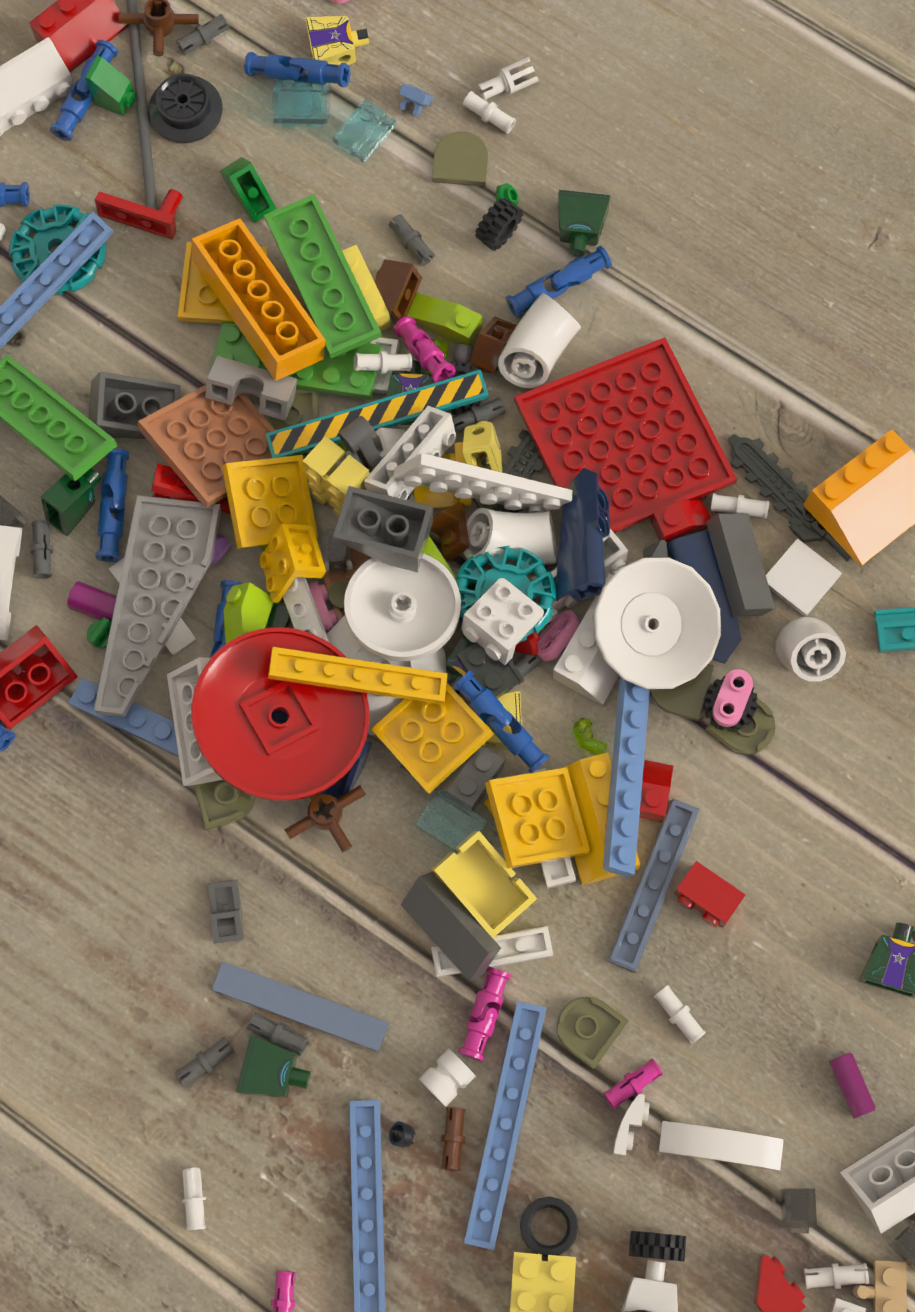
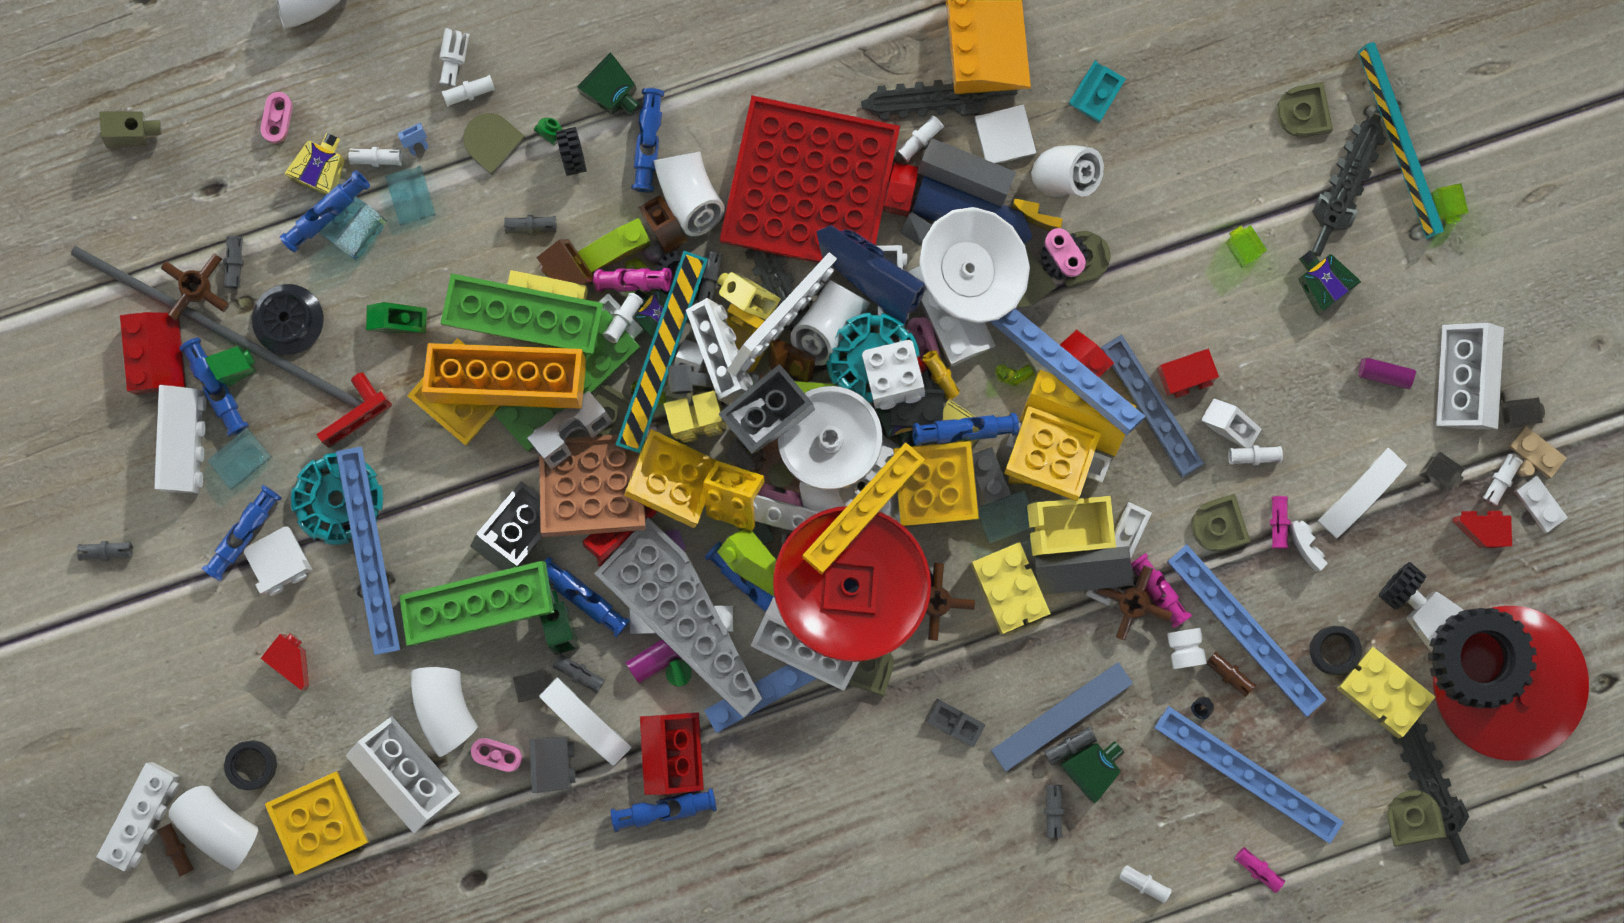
camera: 60 degrees left, 10 degrees up
none -> clear light blue plate [207,428,272,490]
none -> white pin [348,147,403,167]
none -> yellow pin [922,350,960,400]
none -> light yellow piece [970,542,1050,635]
none -> yellow slope [1012,199,1063,231]
none -> reddish brown bar [1096,565,1173,640]
none -> white slope [1202,398,1261,448]
none -> clear neon green brick [1225,225,1268,268]

